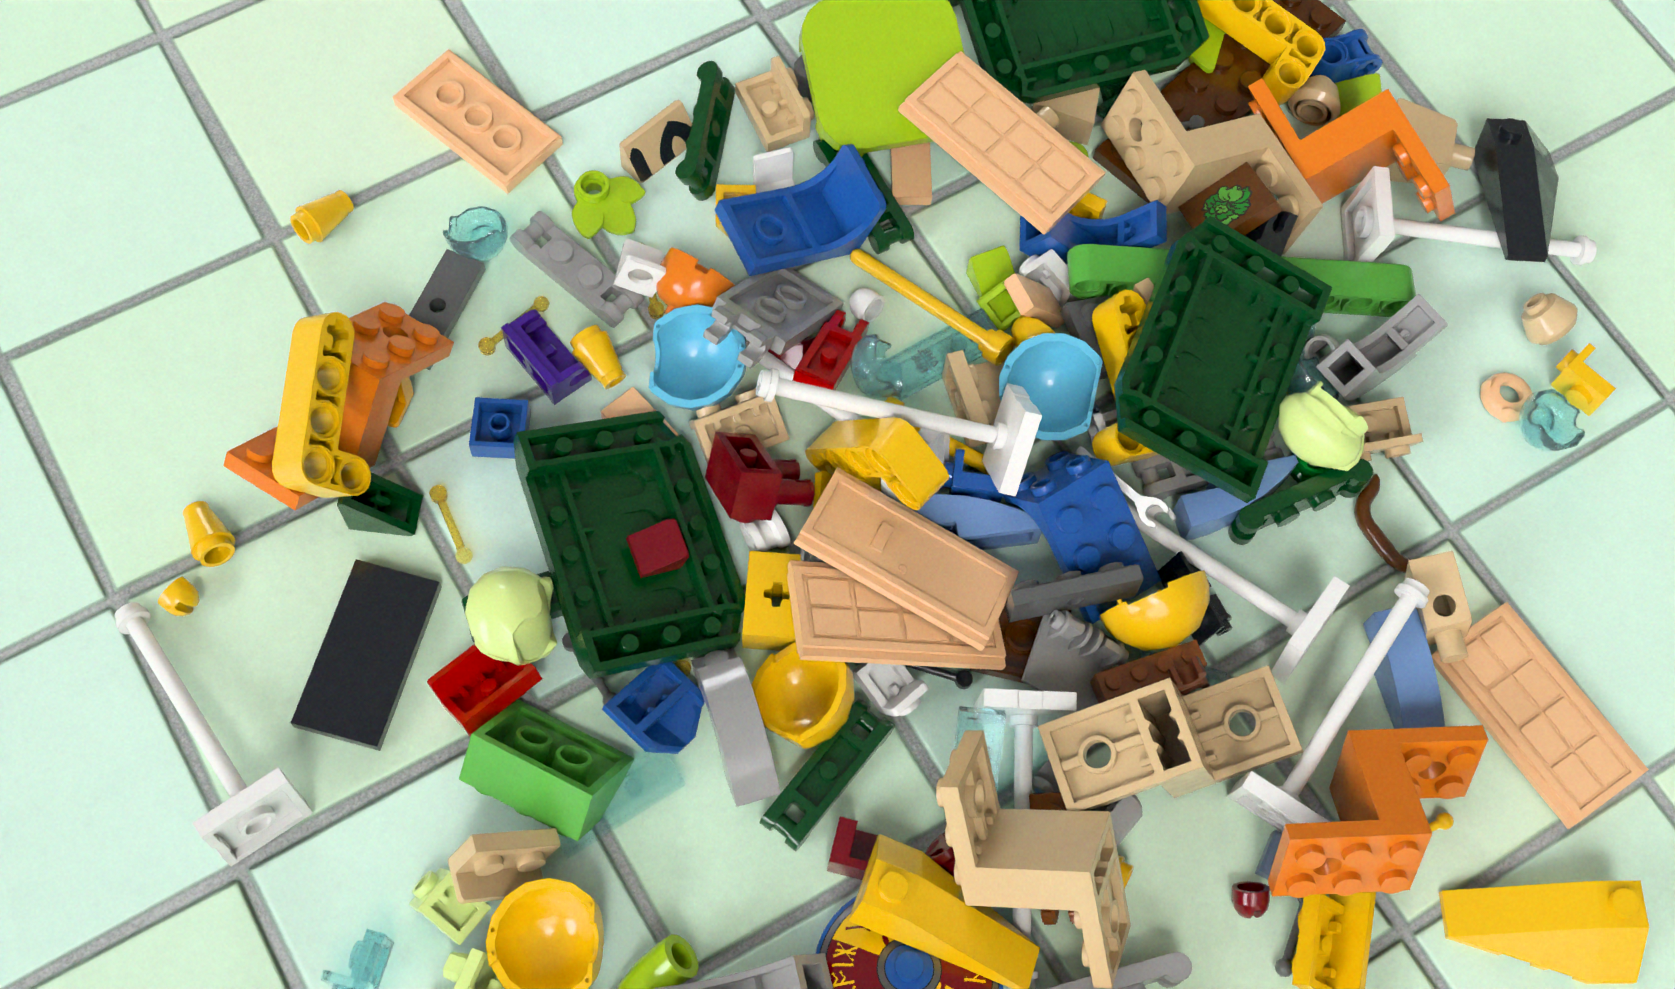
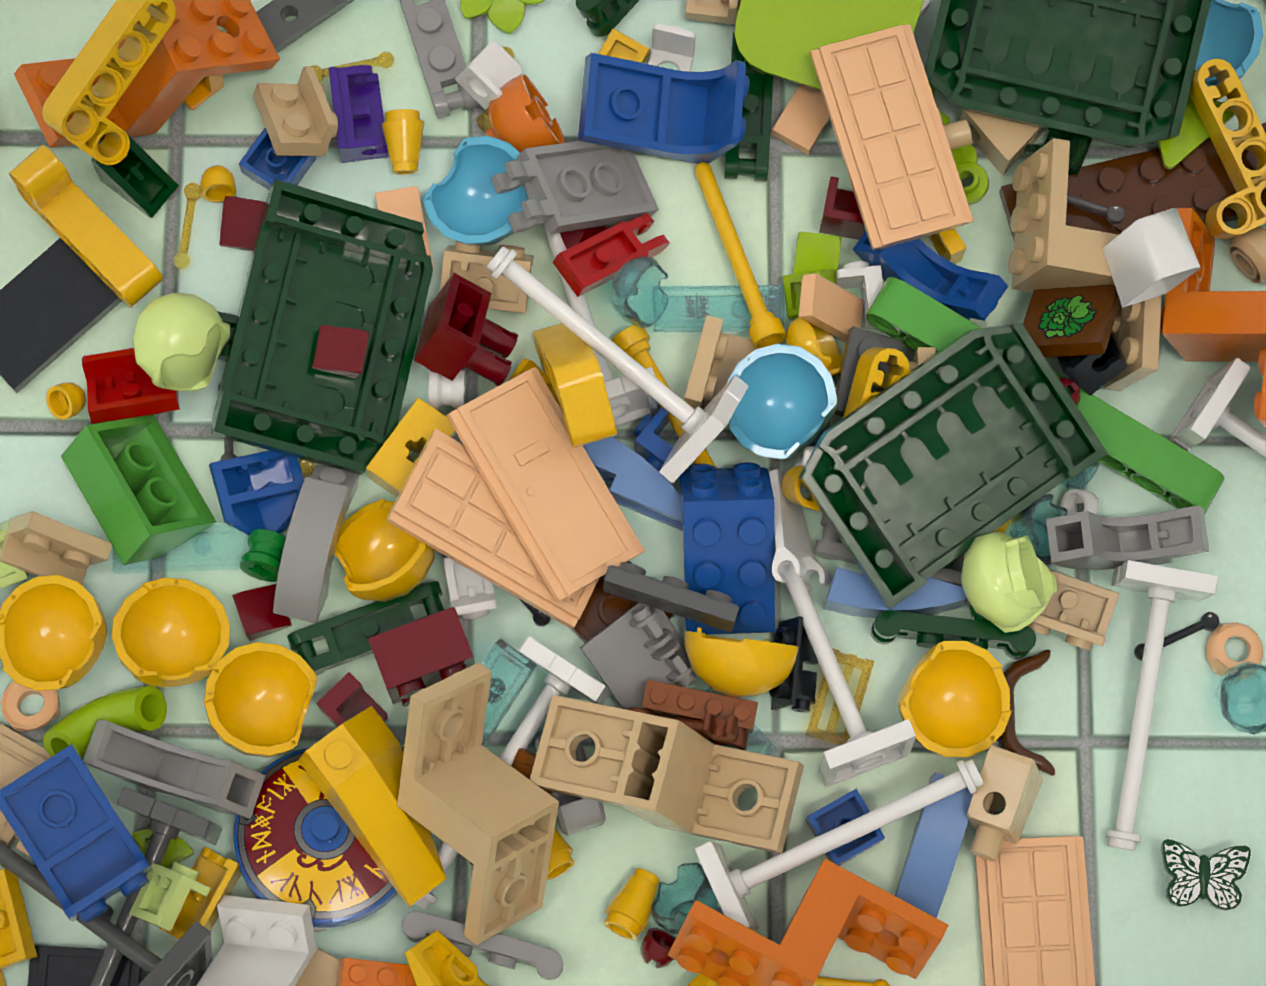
camera: 35 degrees right, 10 degrees up
white hinge [849,288,885,324] -> none
none -> yellow beam [9,144,164,308]
none -> yellow hinge [46,382,86,420]
none -> yellow cylinder [111,577,230,687]
none -> yellow hinge [200,165,236,203]
none -> yellow cylinder [204,642,317,758]
none -> dark red slope [219,196,265,251]
none -> dark red slope [232,584,292,641]
none -> green wheel [240,529,286,582]
none -> tan bracket [253,66,338,156]
none -> dark red brick [368,606,475,706]
none -> yellow cone [604,868,660,940]
none -> clear light blue hair [651,862,718,934]
none -> clear yellow tile [805,648,874,746]
none -> blue piece [805,788,885,866]
none -> dark red panel [819,176,865,240]
none -> yellow cylinder [898,641,1012,757]
none -> white piece [1102,208,1201,308]
none -> white tile [1106,560,1218,851]
none -> black hinge [1134,612,1219,661]
none -> animal [1161,839,1251,911]

